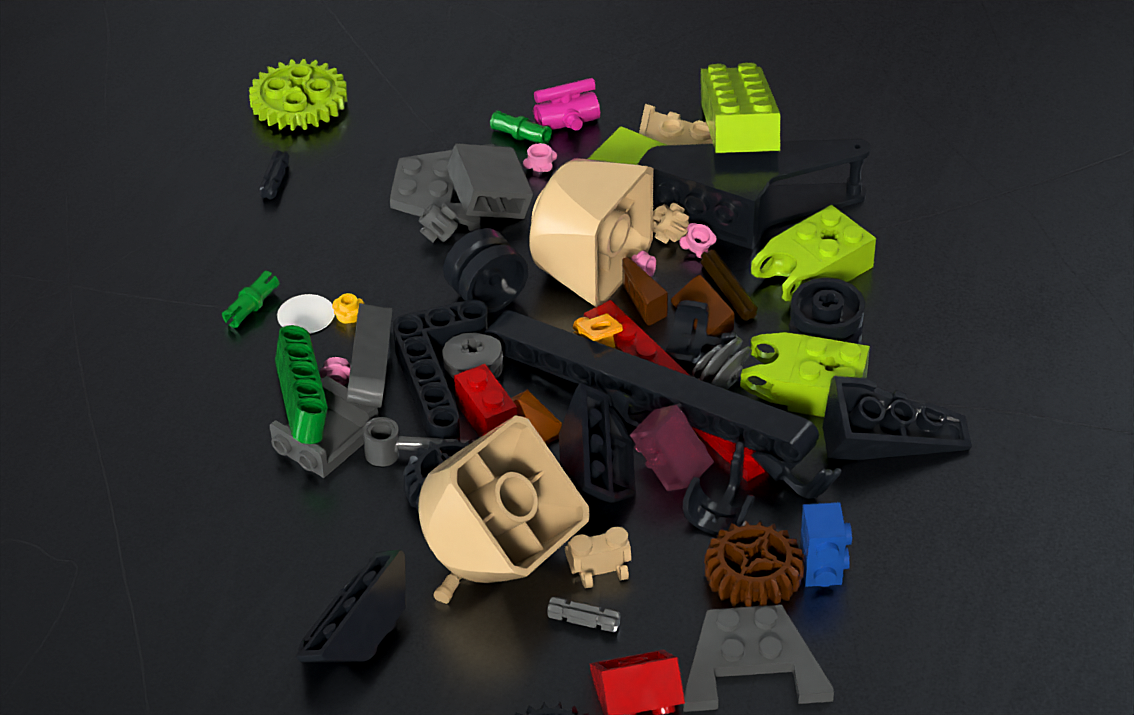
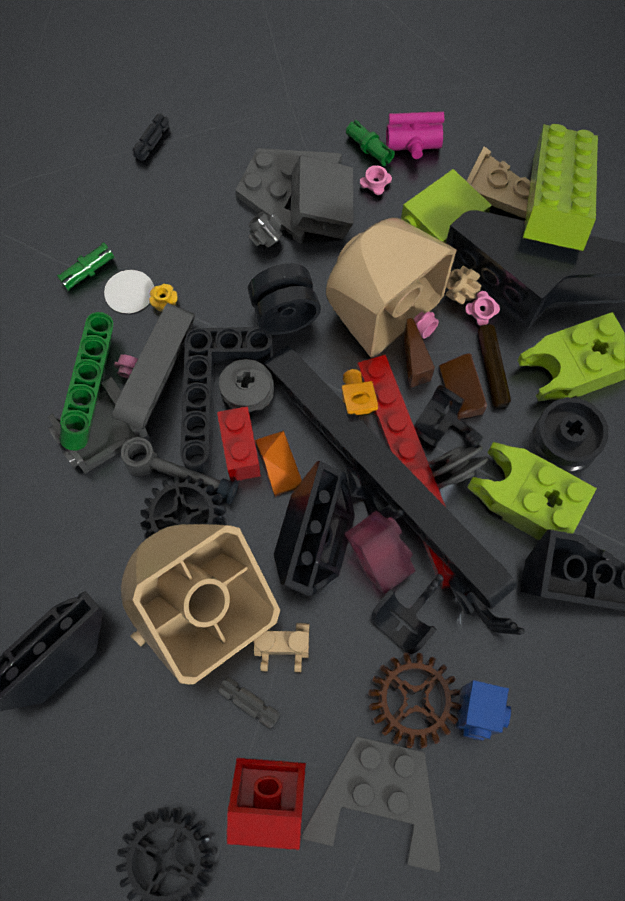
camera: 15 degrees right, 25 degrees up
lime gear [249,59,347,131] -> none

